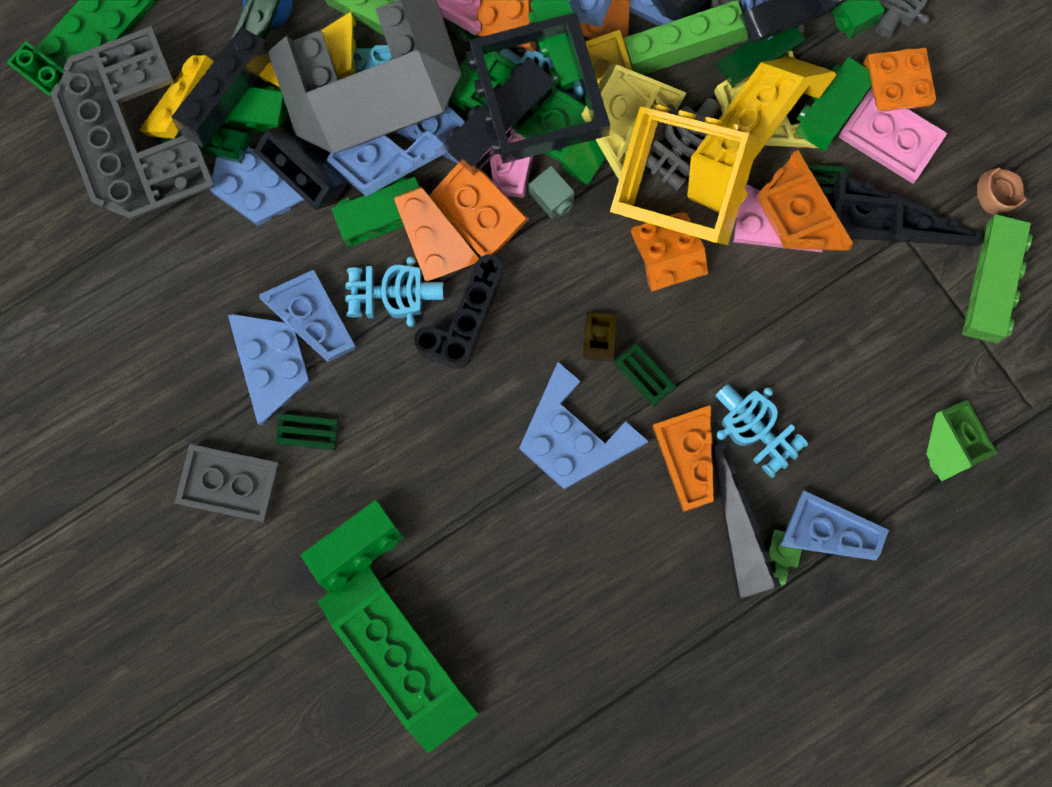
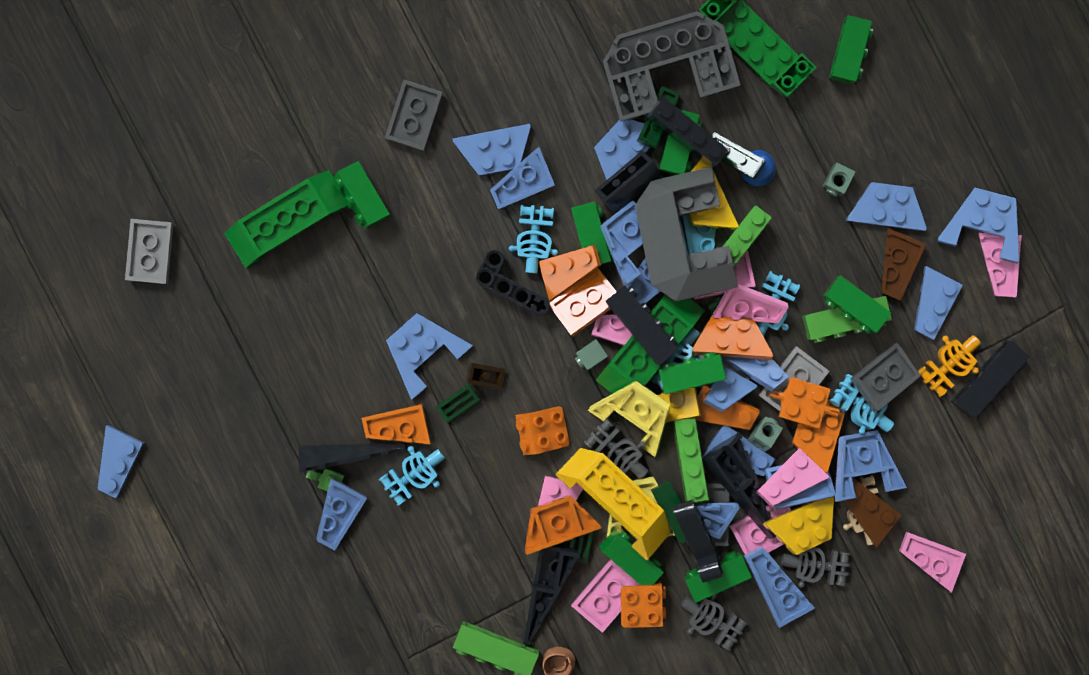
camera: 85 degrees right, 10 degrees up
yellow wing [139,55,214,139] -> none
dark green tile [274,413,339,451] -> none
black window [466,12,610,164] -> none
yellow window [610,104,760,245] -> none
bright green slope [926,400,997,481] -> none

